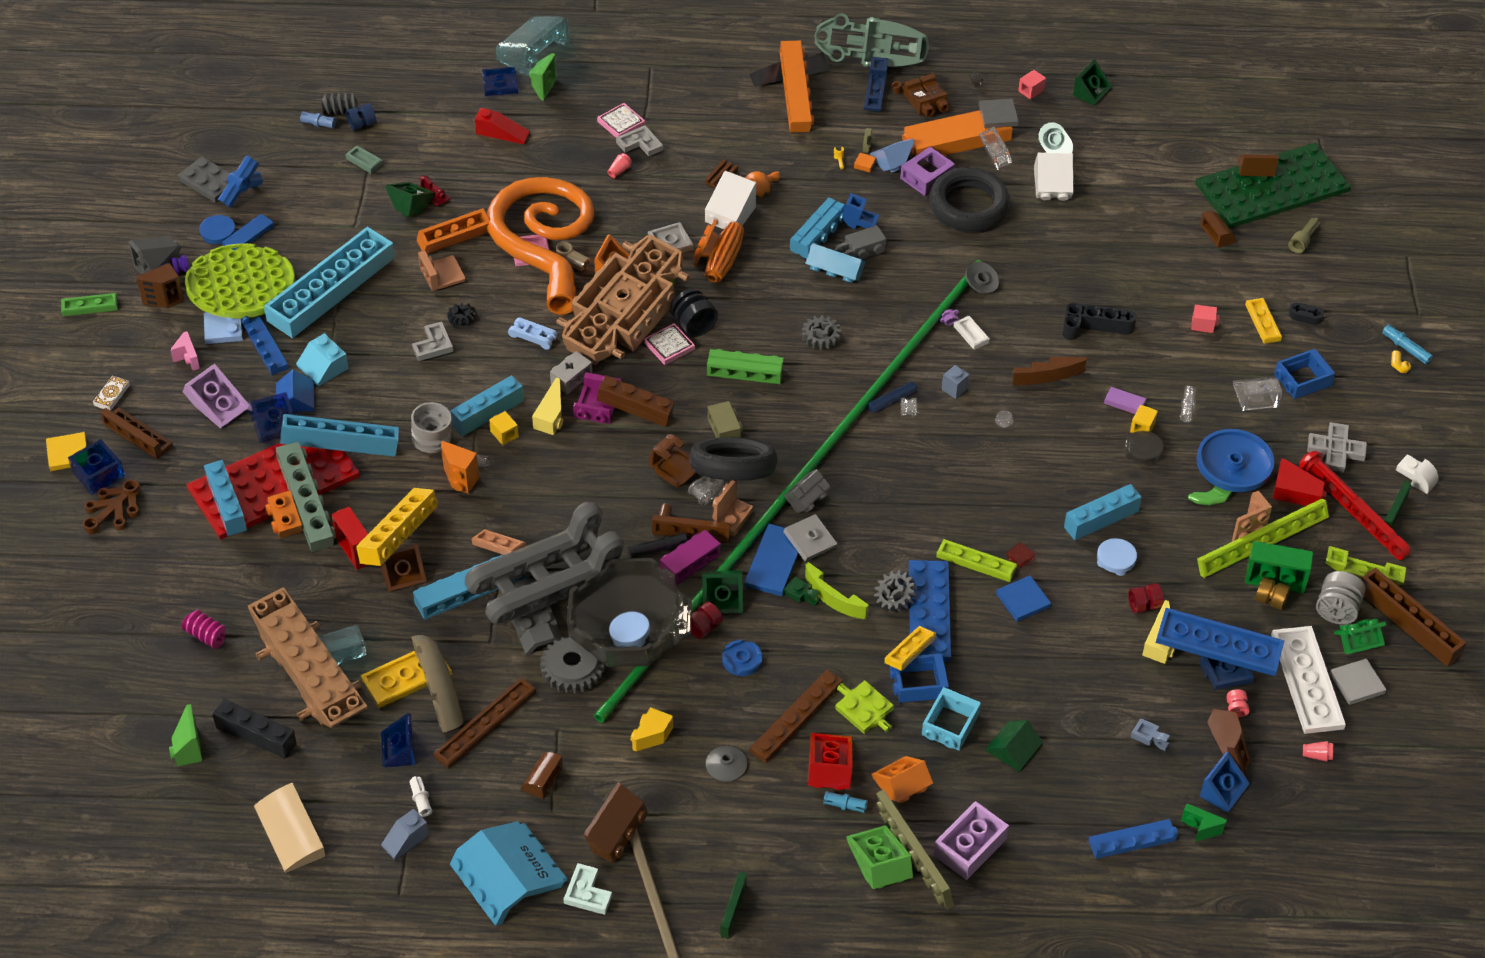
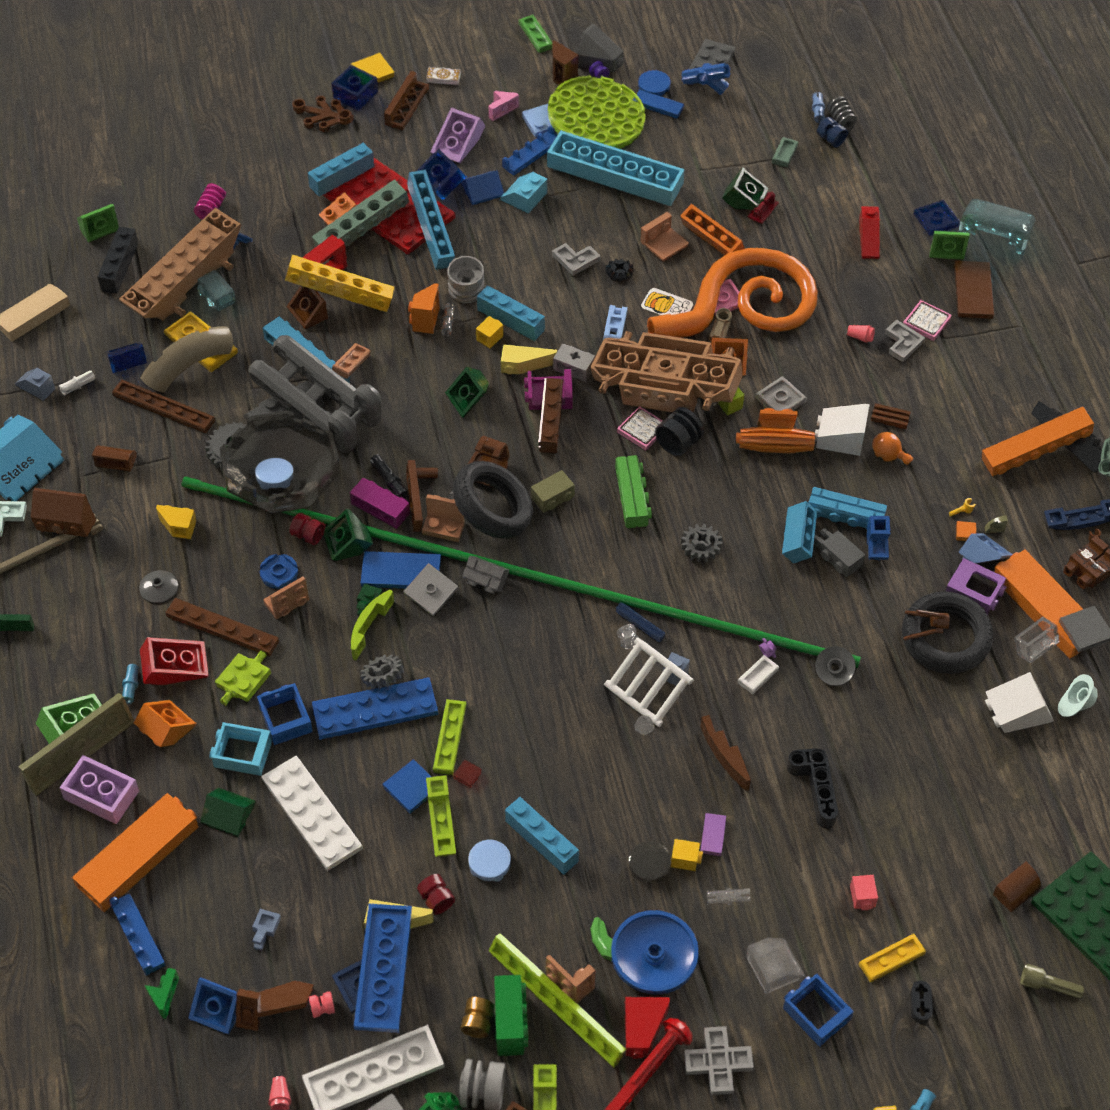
camera: 75 degrees right, 5 degrees up
yellow tile [885,626,936,671] -> none
none -> orange brick [72,793,198,912]
none -> white plate [261,755,363,871]
none -> nougat bracket [263,577,309,619]
none -> lime slope [426,775,456,857]
none -> dark green slope [445,366,489,418]
none -> white bar [604,638,694,727]
none -> sticker [641,288,693,315]
none -> reddish brown plant [903,610,950,640]
none -> reddish brown tile [954,261,994,319]

